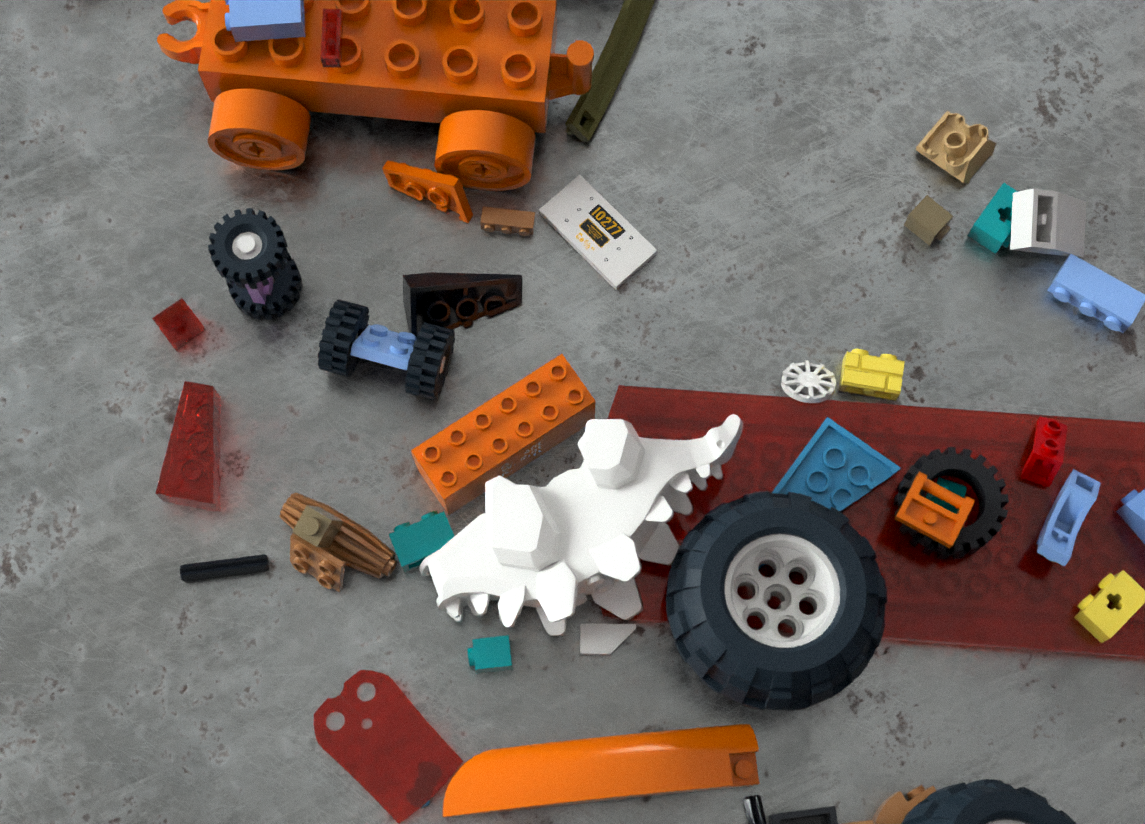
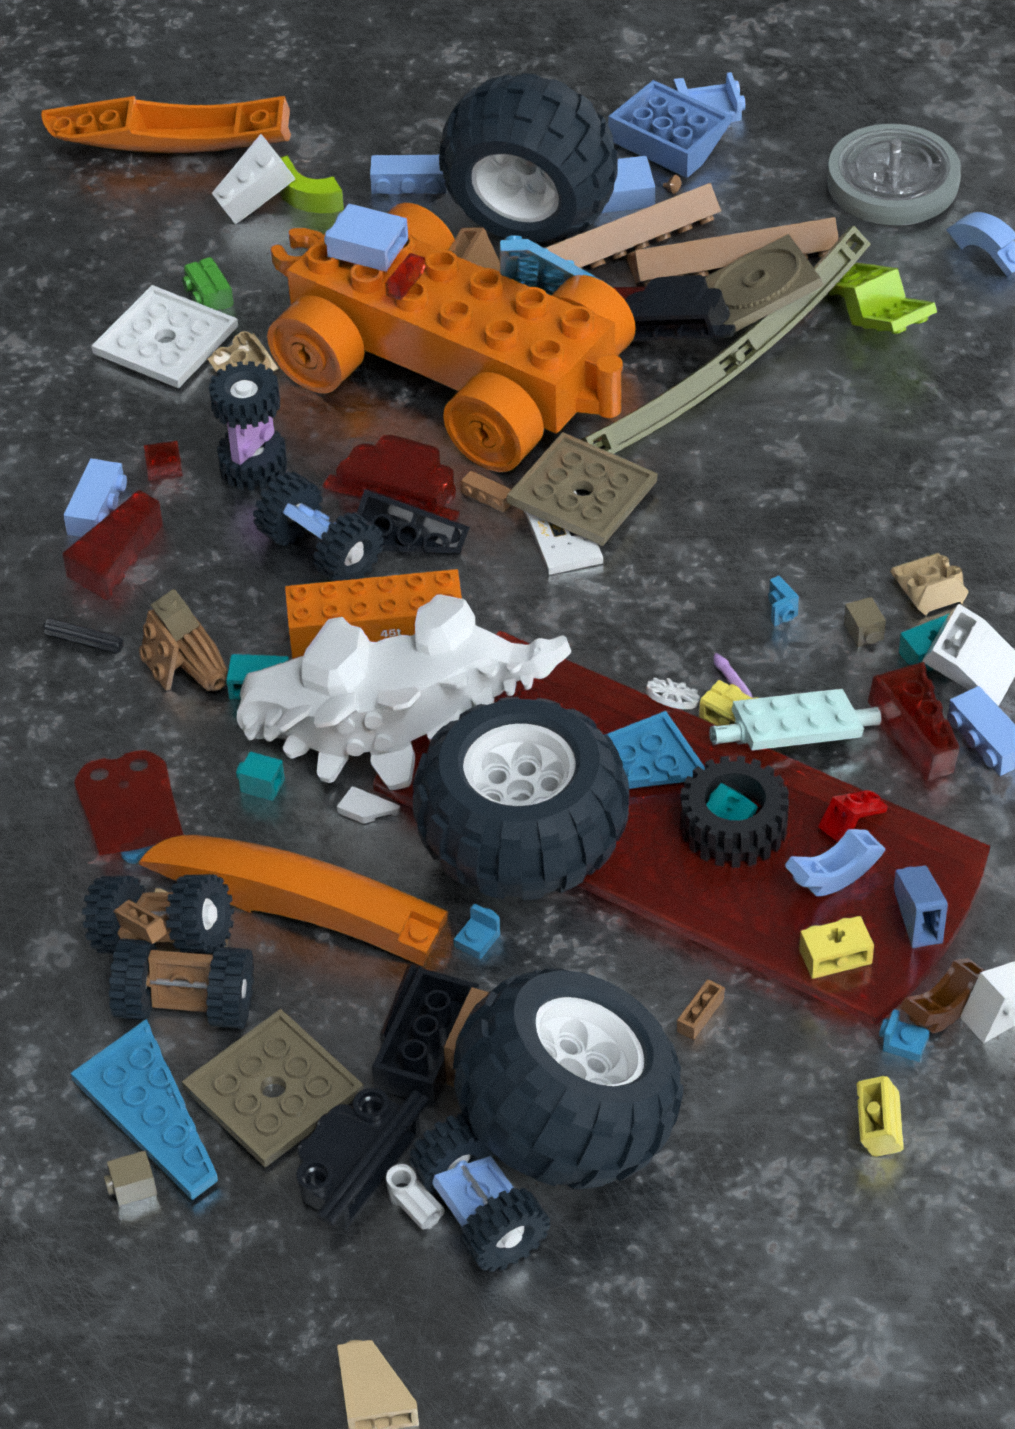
camera: 30 degrees right, 25 degrees down
orange wing [382,160,473,223] -> none
orange plate [894,471,975,548] -> none
none -> light blue brick [63,458,127,540]
none -> white piece [92,285,238,388]
none -> bright green brick [182,257,234,311]
none -> tan slope [207,331,280,372]
none -> clear red brick [323,435,460,521]
none -> dark azure bracket [453,904,500,960]
none -> dark tan piece [507,432,658,546]
none -> medium nougat piece [677,979,725,1040]
none -> light aqua plate [709,689,881,750]
none -> lavender piece [713,653,753,698]
none -> dark azure bracket [768,575,799,626]
none -> clear red wedge [867,662,960,781]

